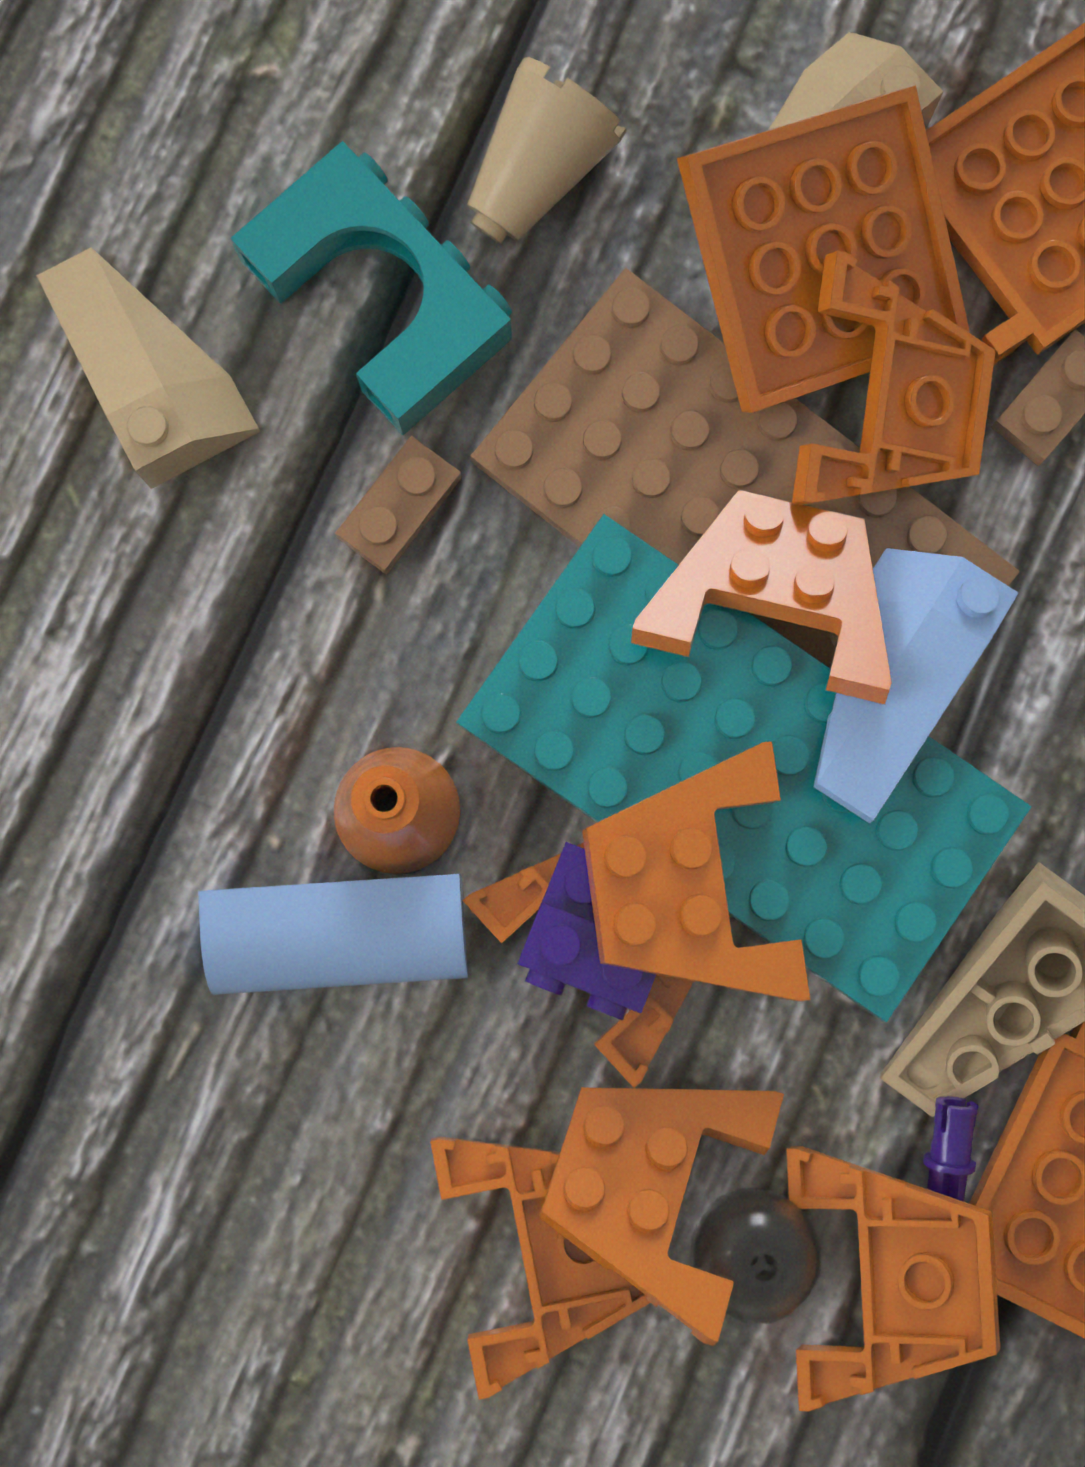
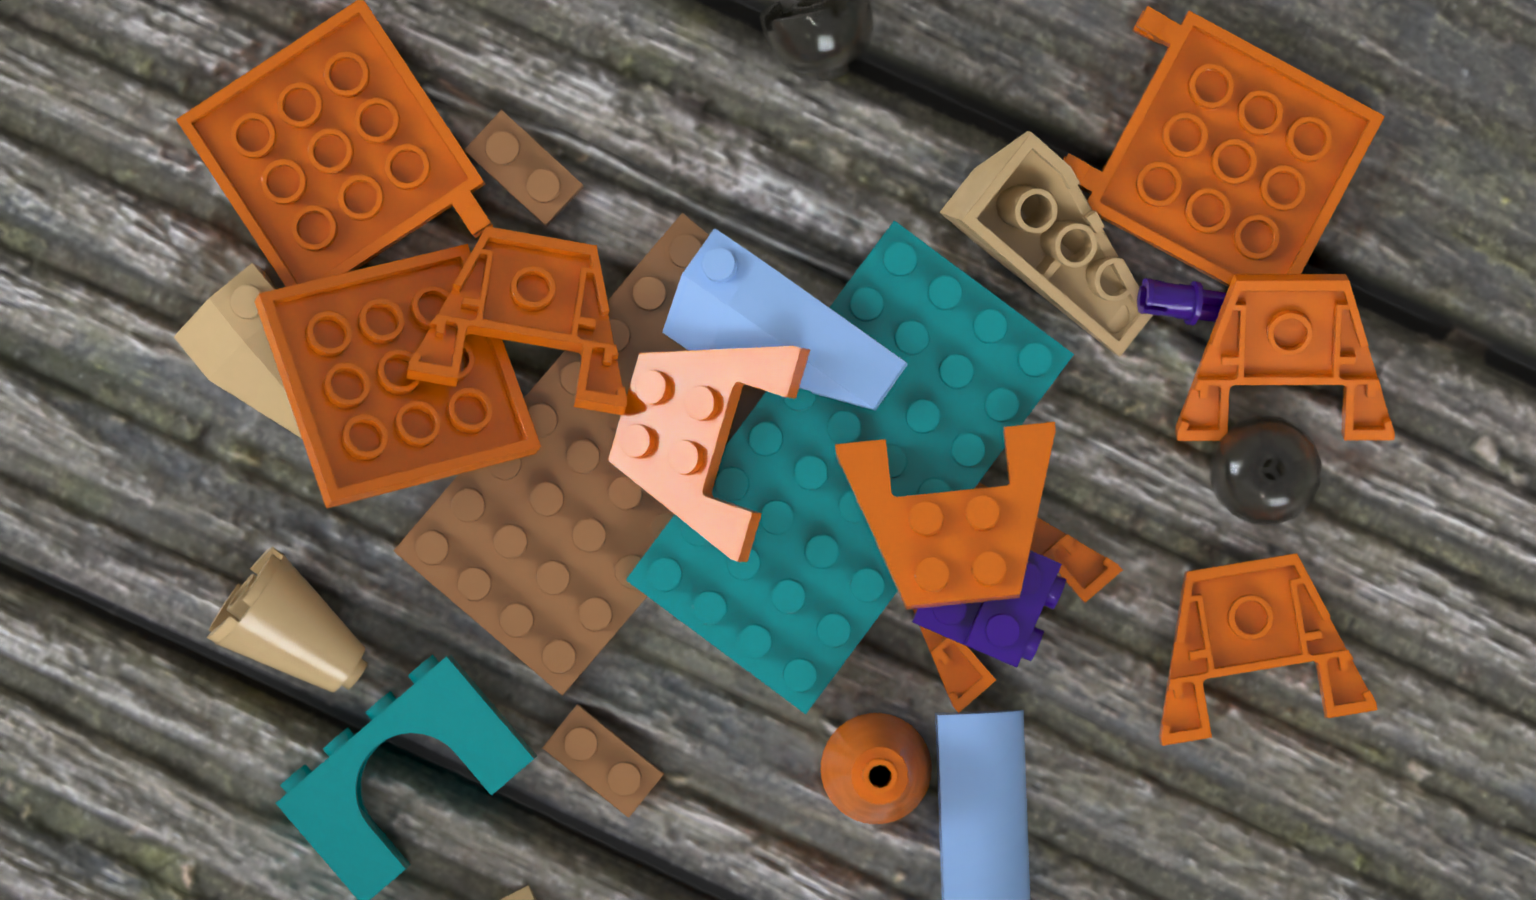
camera: 90 degrees left, 5 degrees up
orange wing [539,1087,784,1346] -> none

